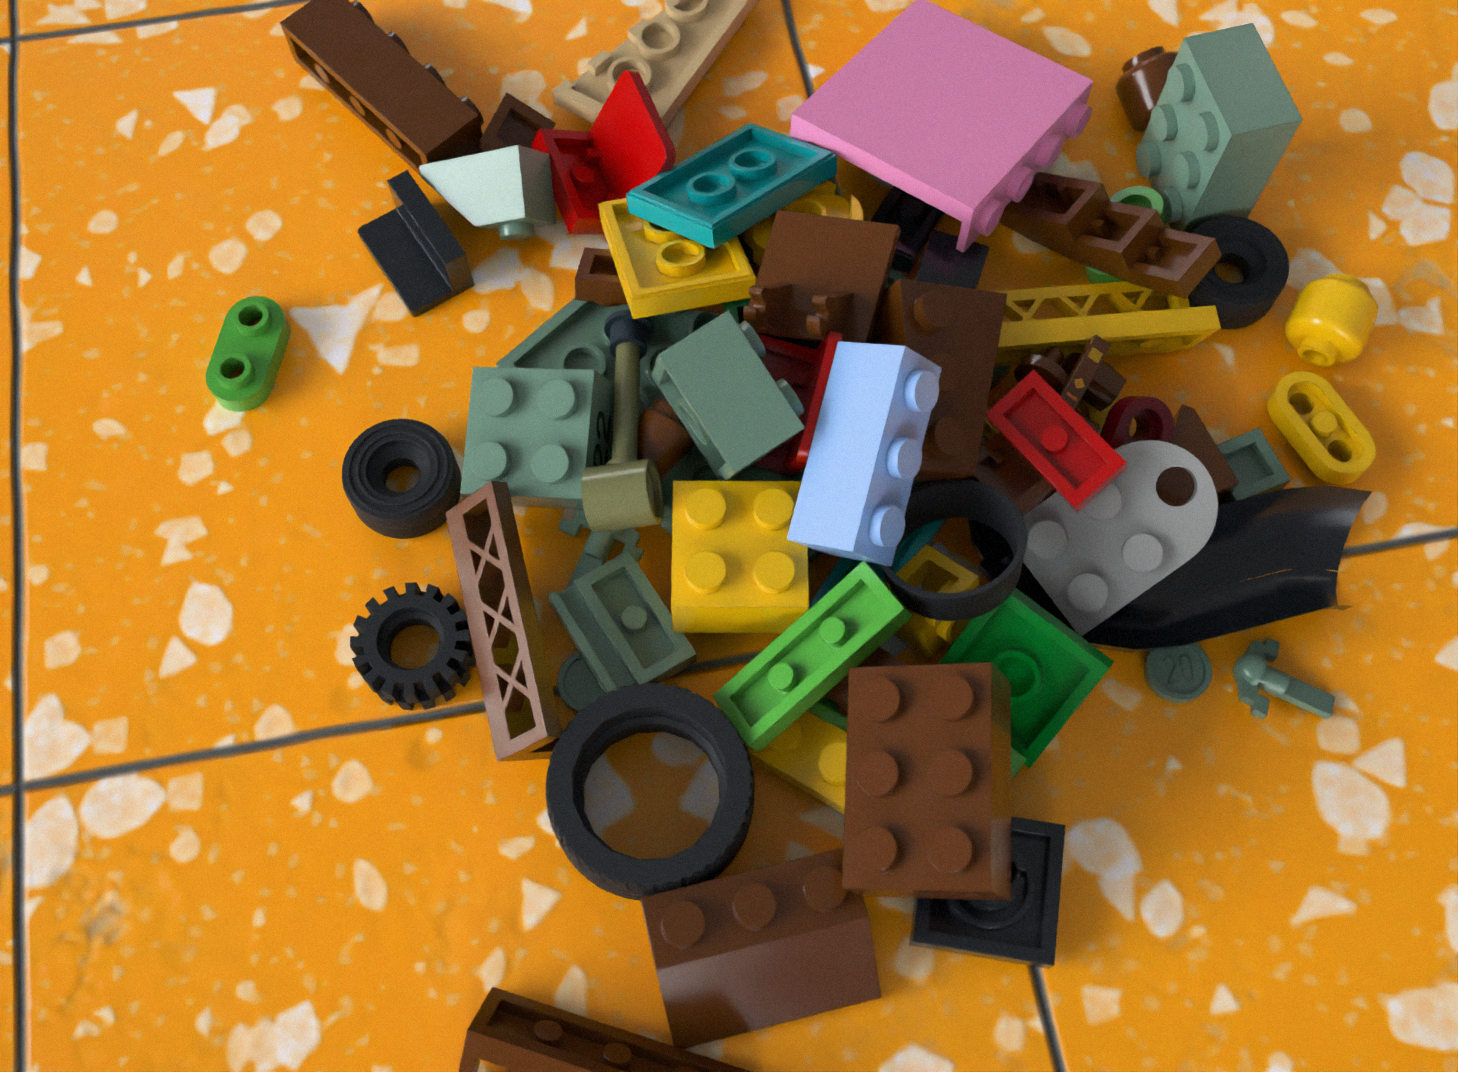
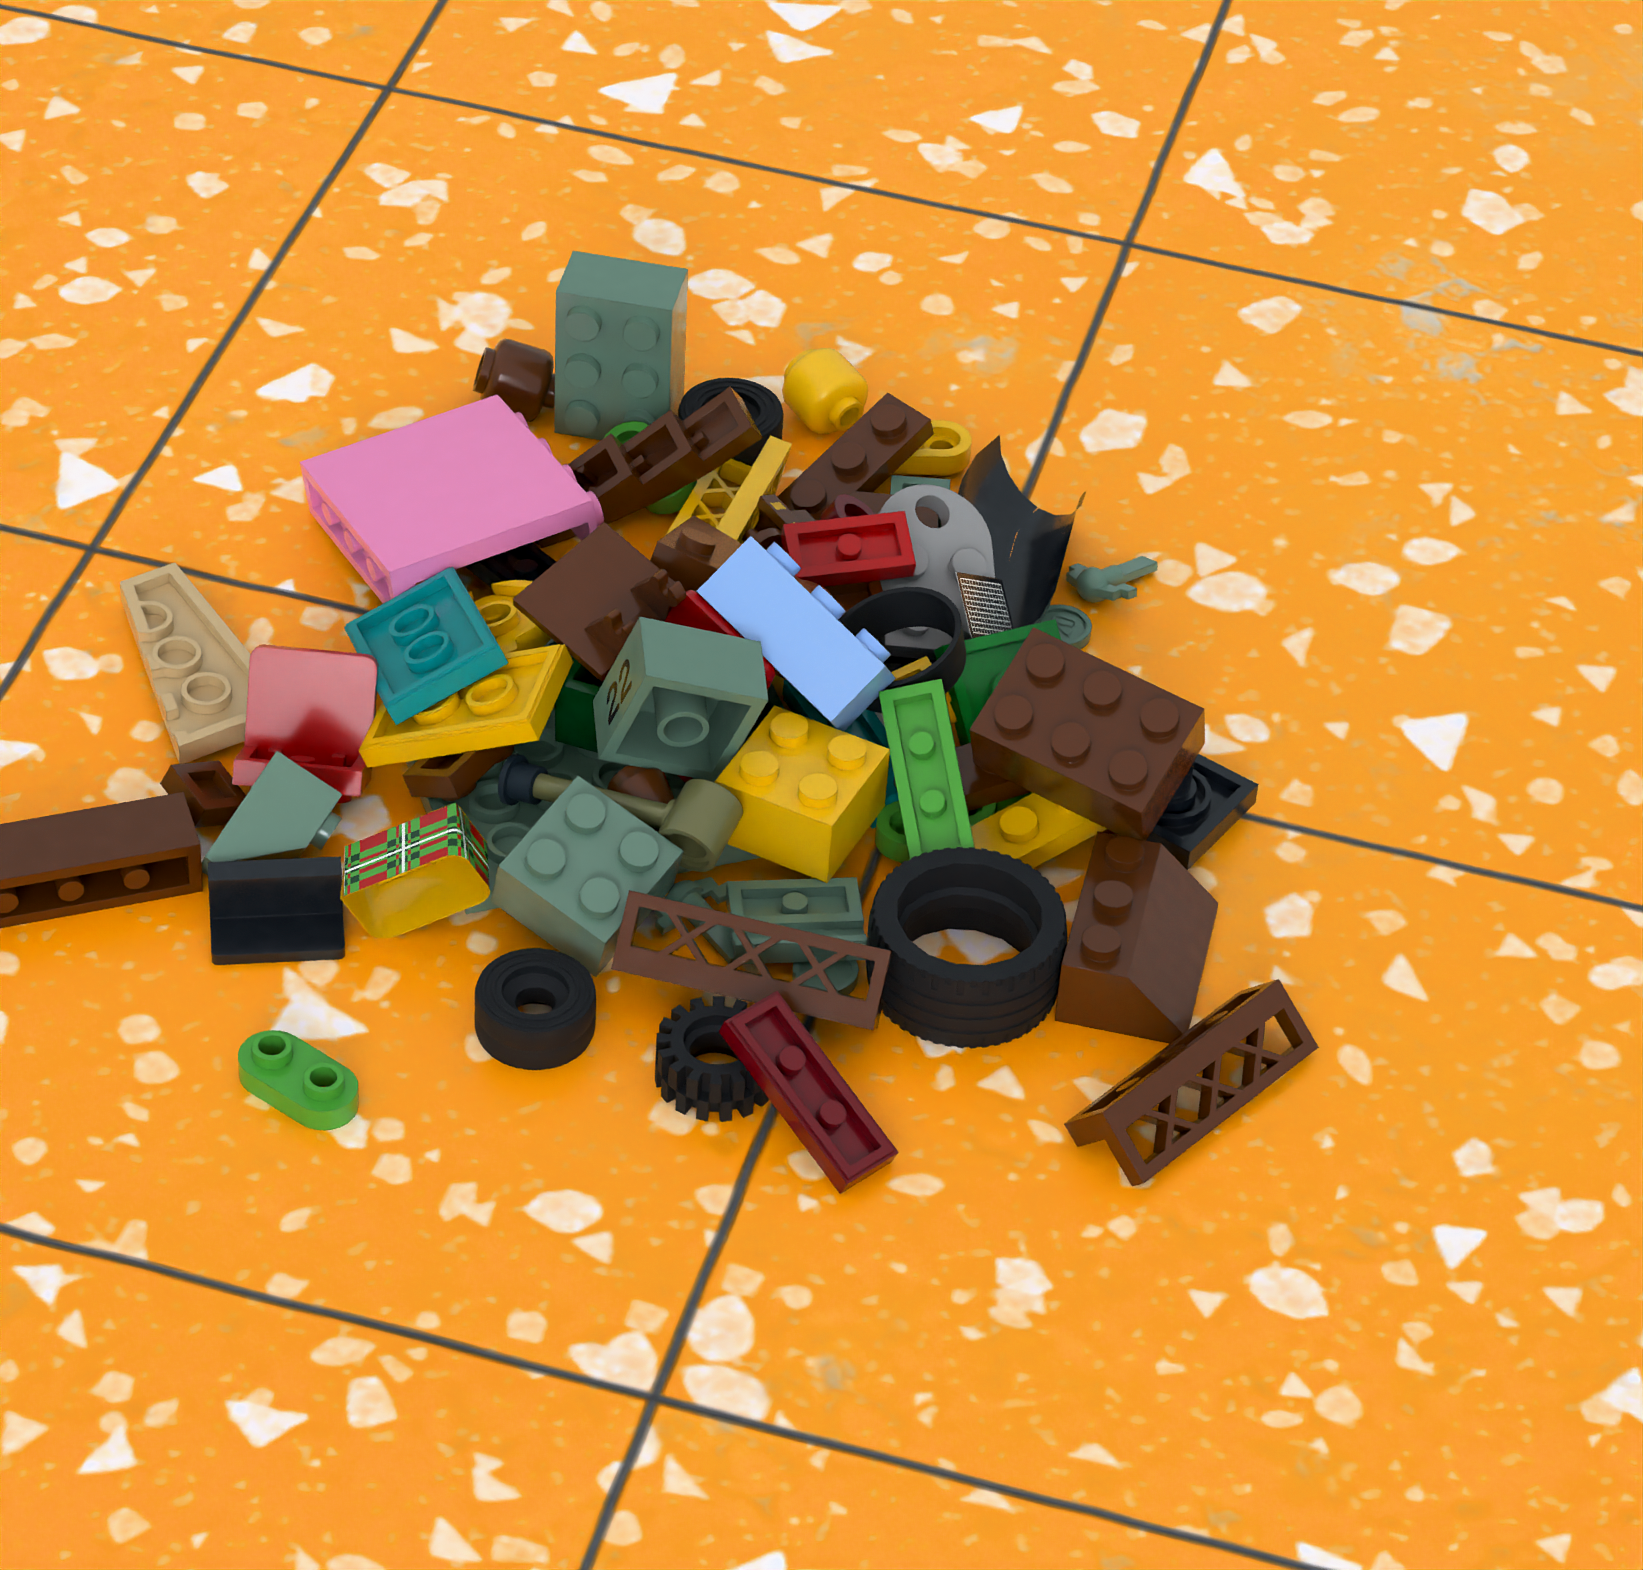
camera: 65 degrees left, 25 degrees down
none -> piece [340,803,490,939]
none -> dark red tile [719,991,899,1194]
none -> reddish brown plate [778,392,934,521]
none -> black sticker [955,572,1014,638]

